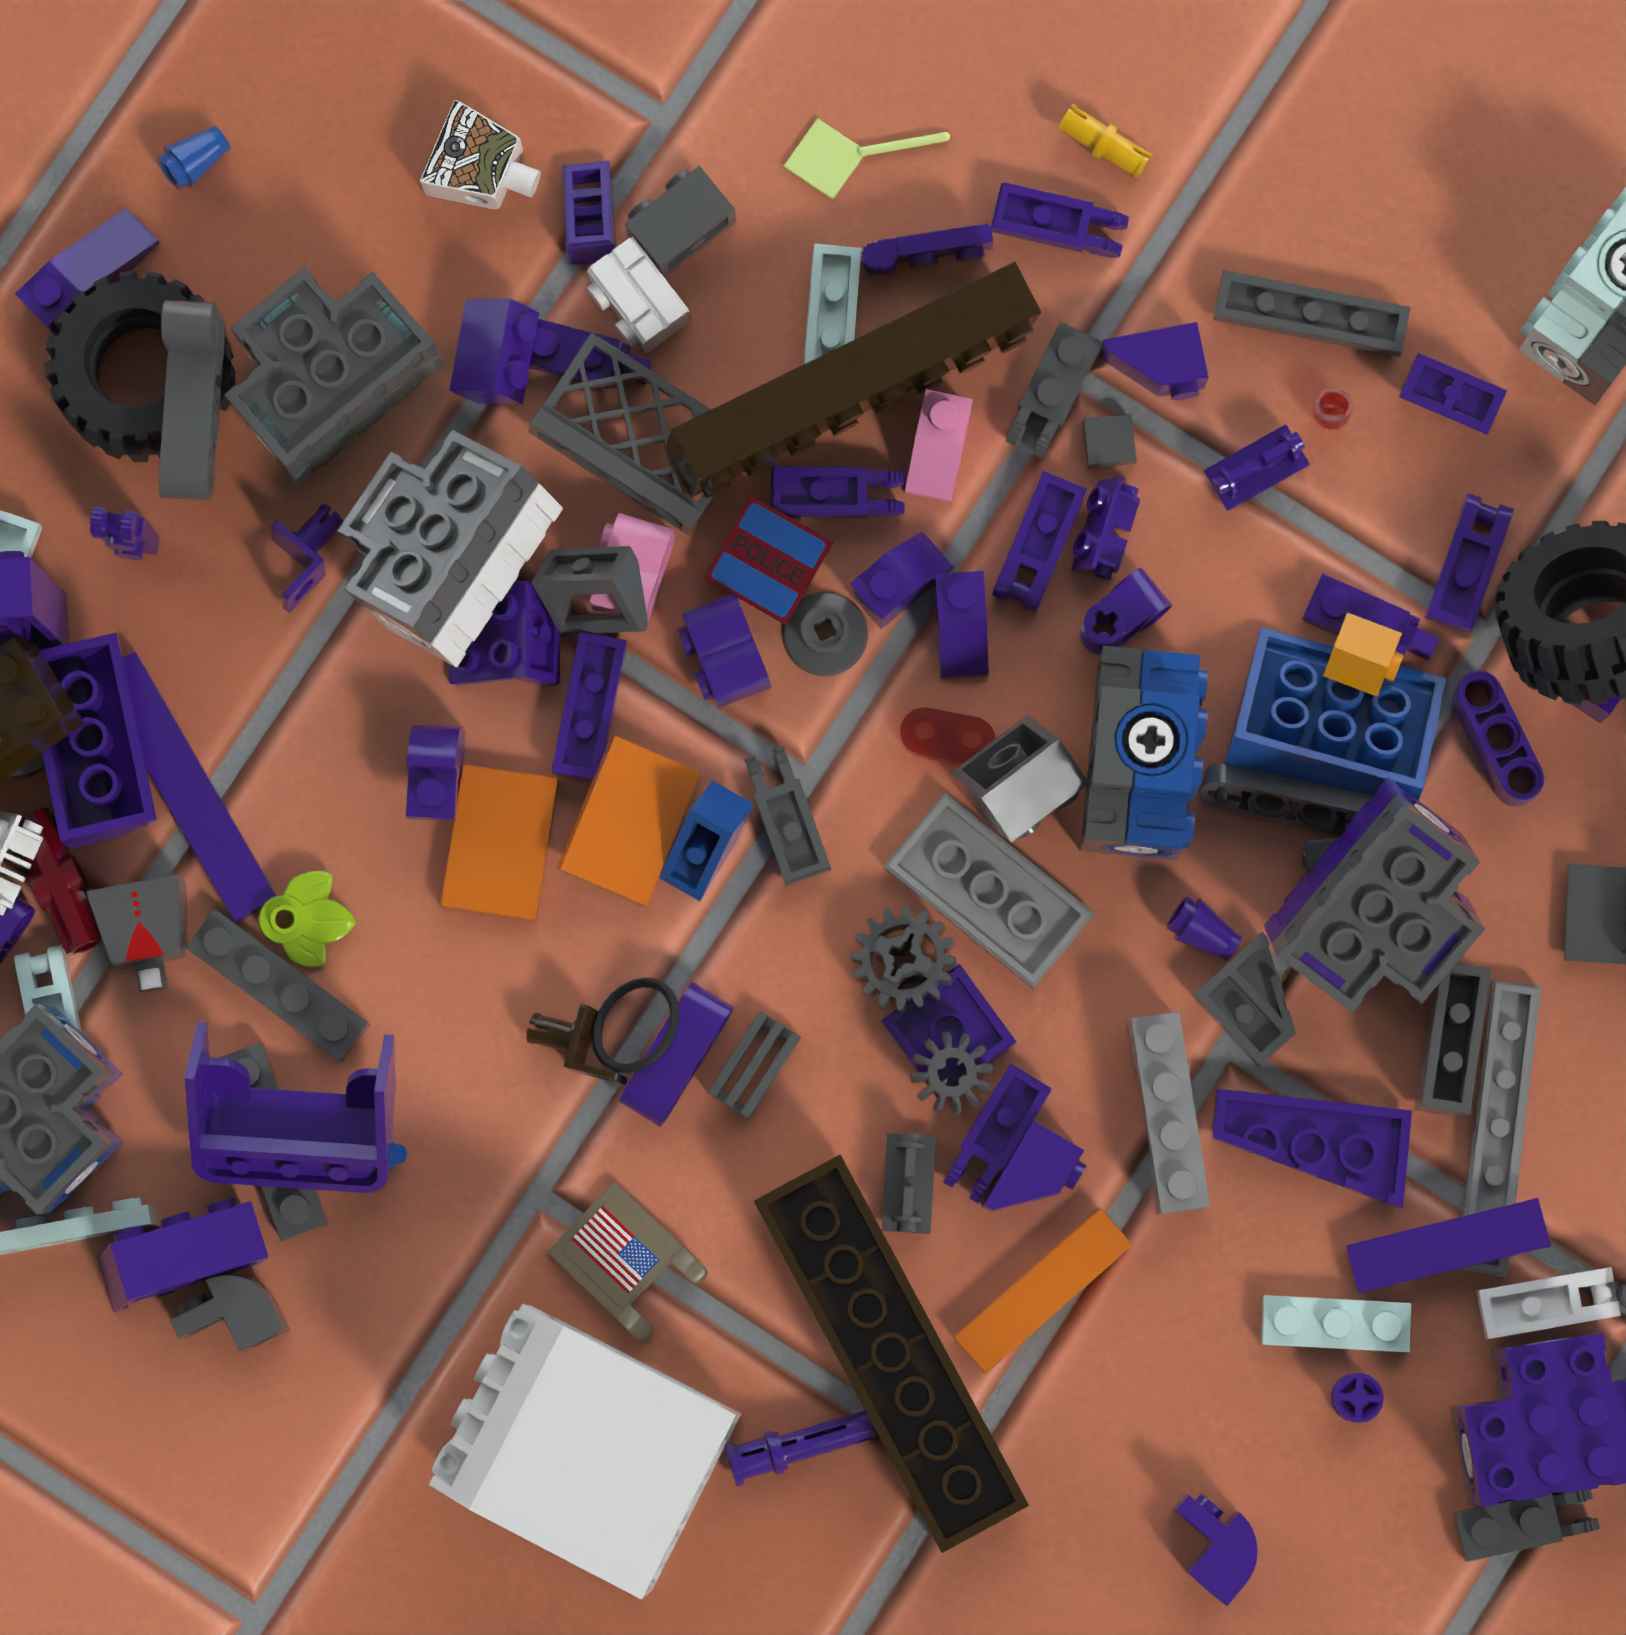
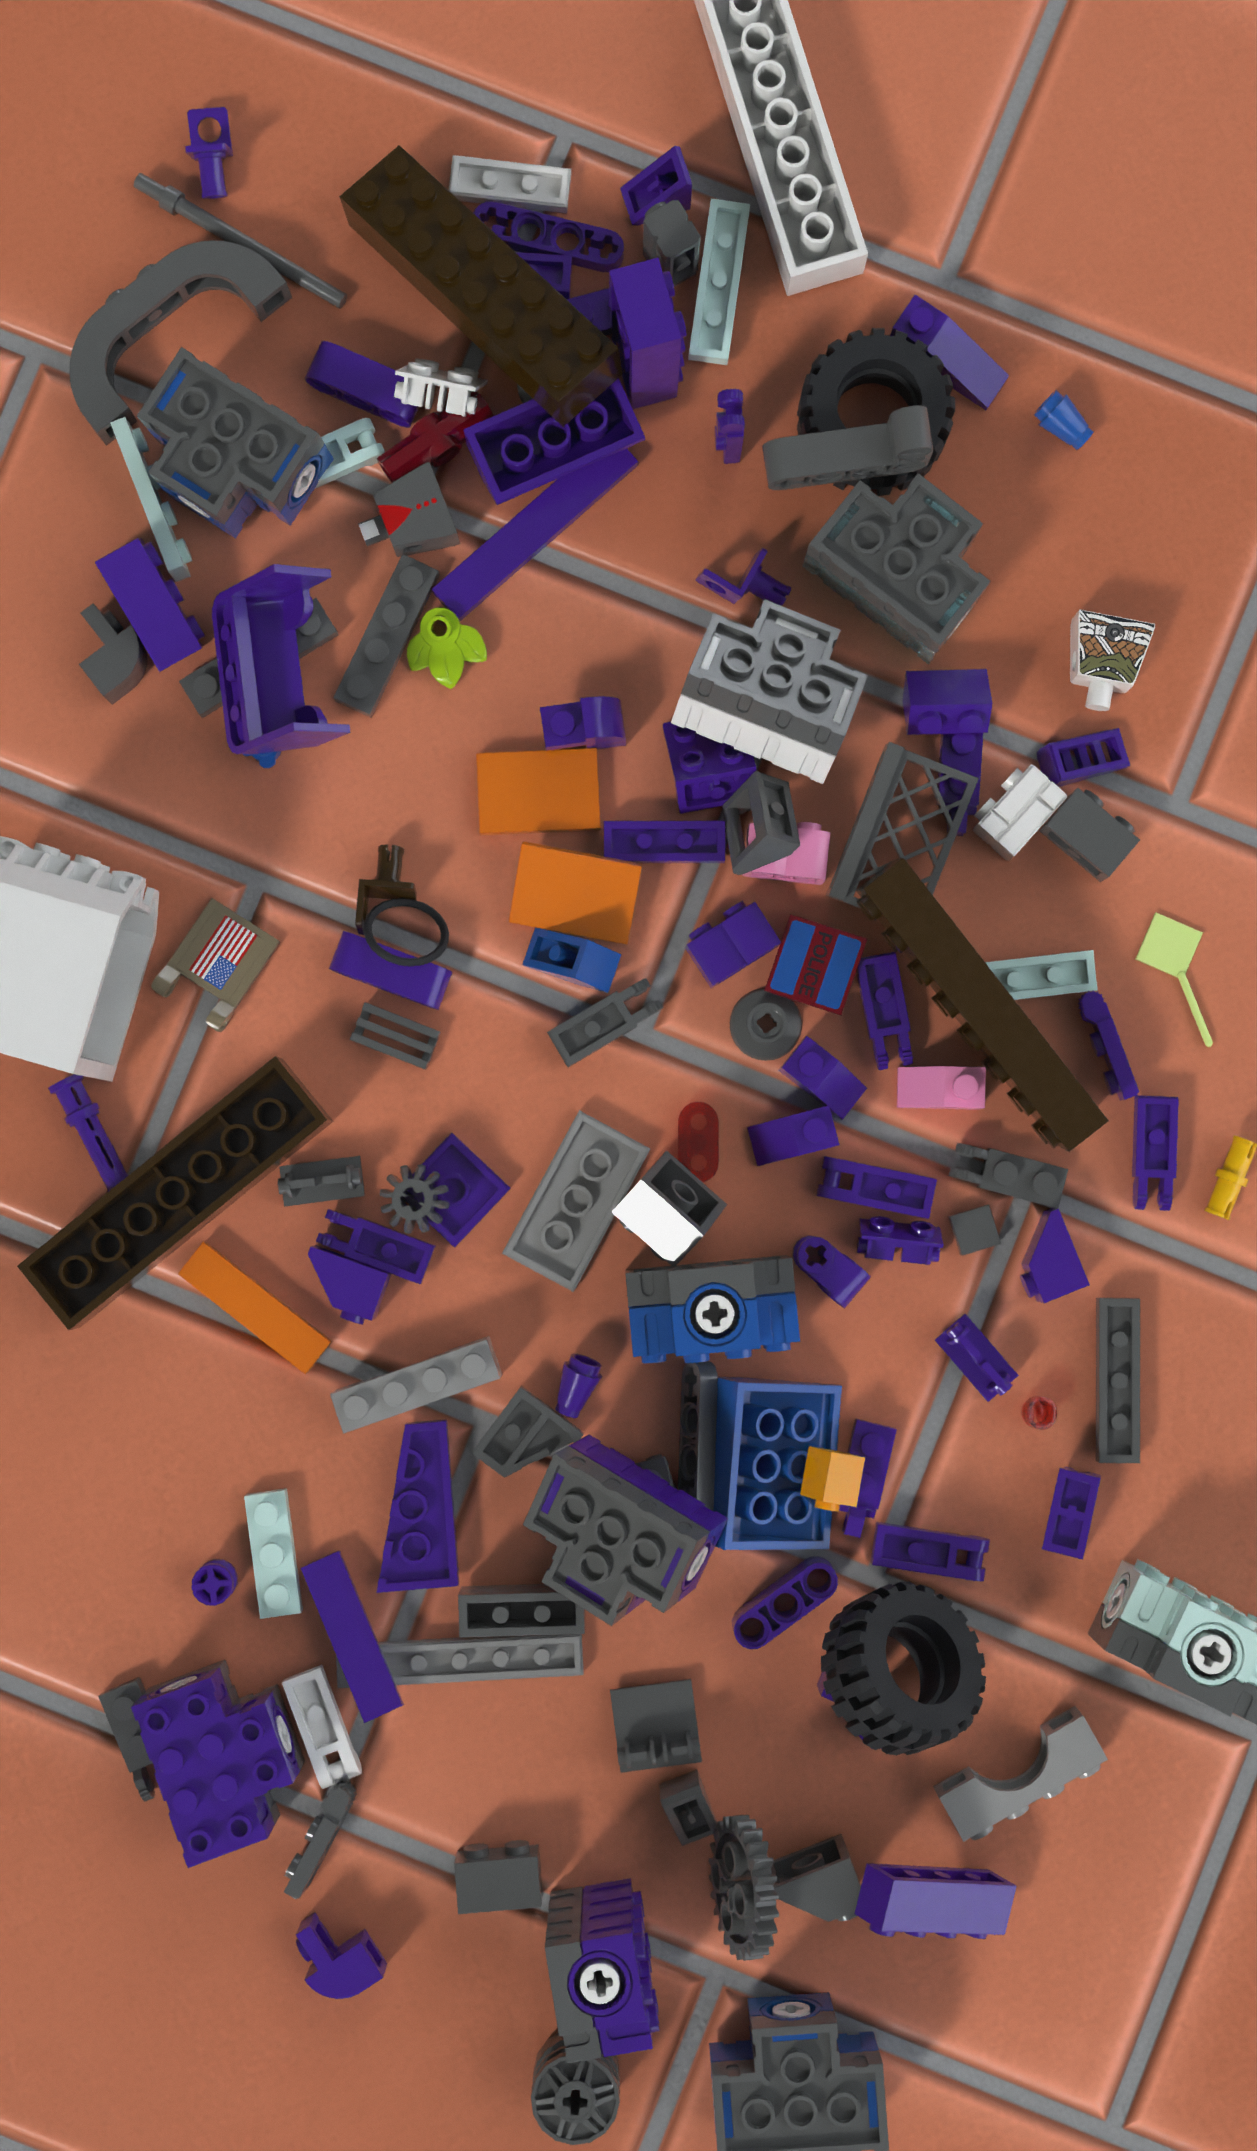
camera: 70 degrees right, 5 degrees up
dark grey gear [851,906,957,1013] -> none
dark purple brick [1173,1494,1258,1606] -> none

